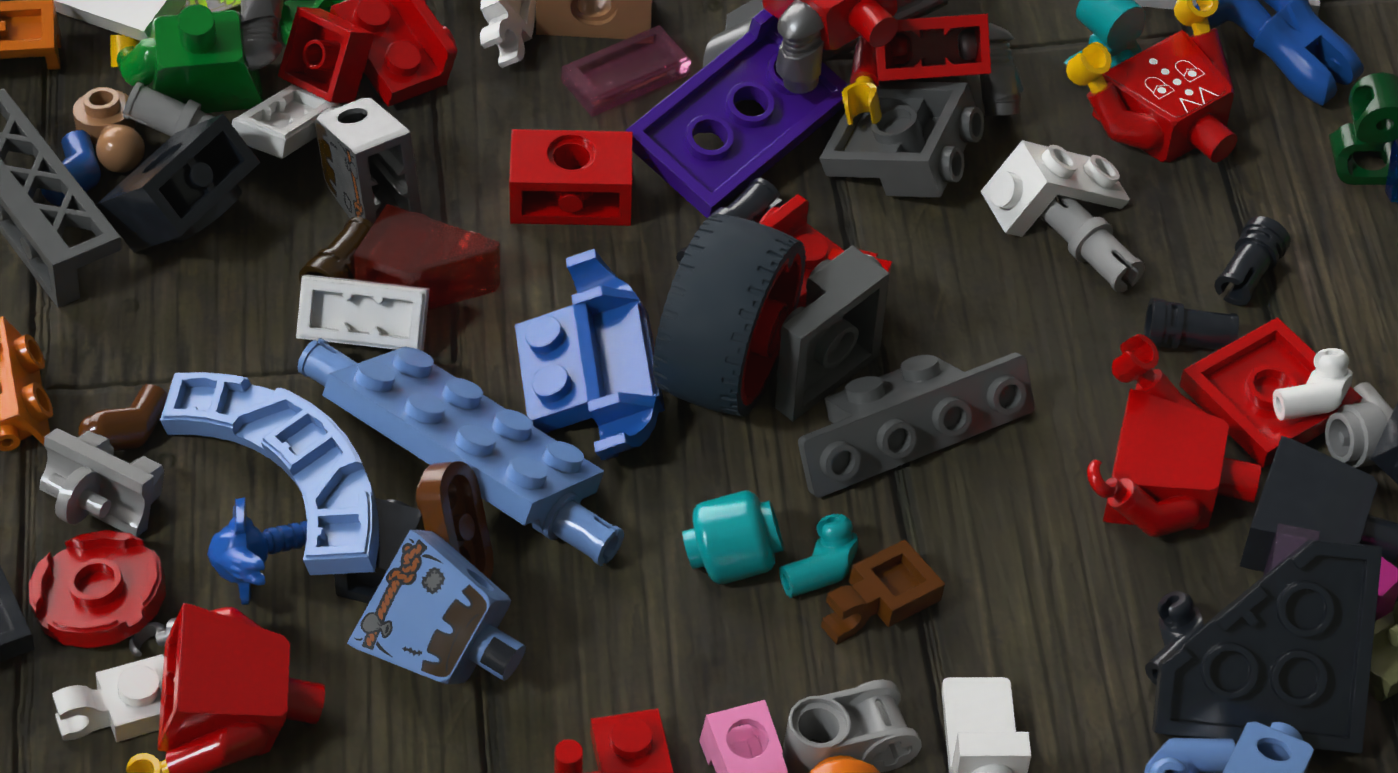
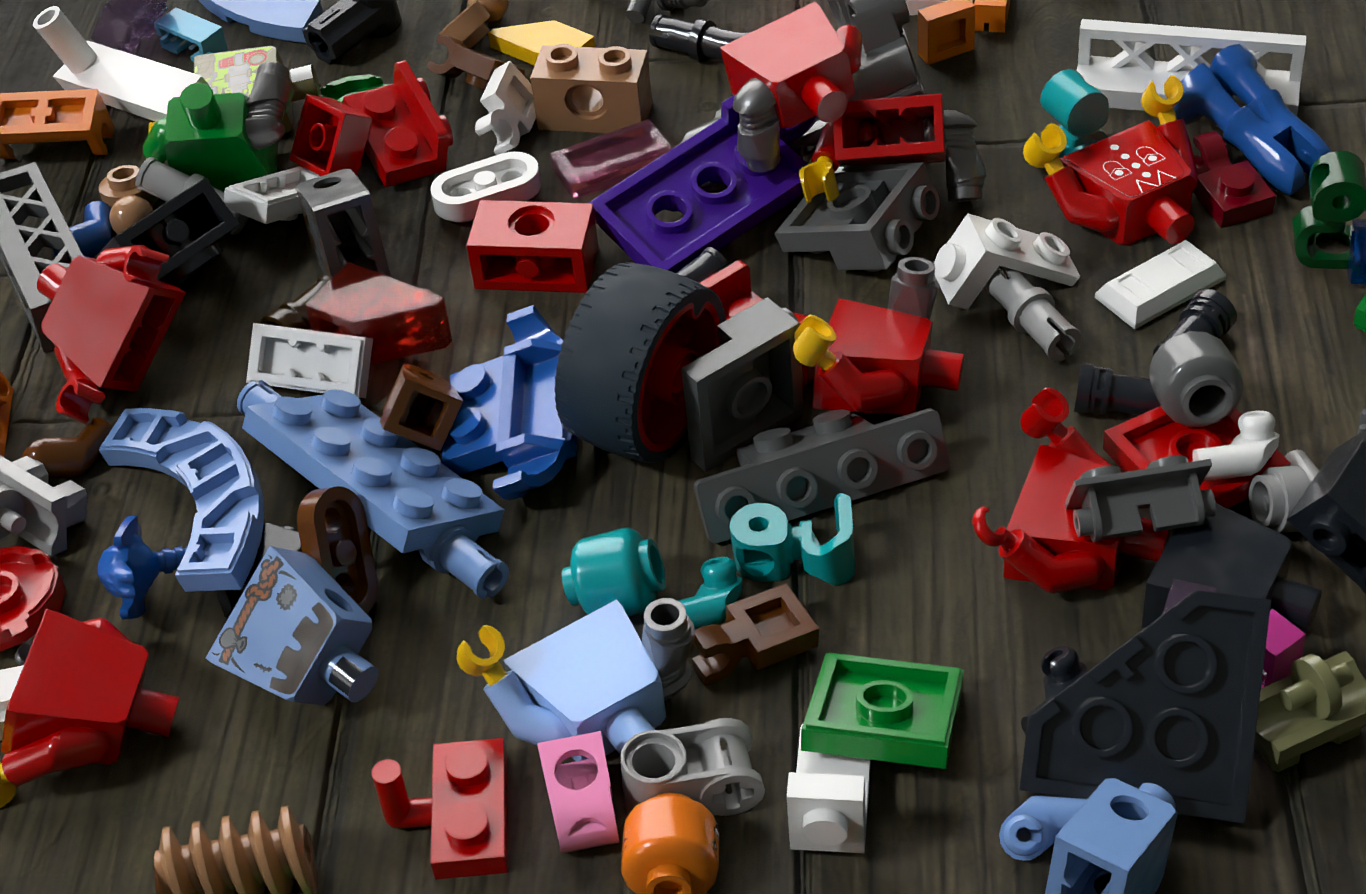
camera: 15 degrees right, 5 degrees down
none -> red torso [37,245,186,425]
none -> reddish brown leg [380,364,463,451]
none -> white plate [431,152,541,223]
none -> light blue torso [457,598,696,761]
none -> teal leg [730,493,856,586]
none -> red torso [793,257,964,415]
none -> green tile [801,653,964,769]
none -> dark grey hinge [1064,455,1216,542]
none -> white tile [1095,240,1226,329]
none -> dark grey head [1149,331,1244,428]
none -> dark red plate [1193,131,1276,228]

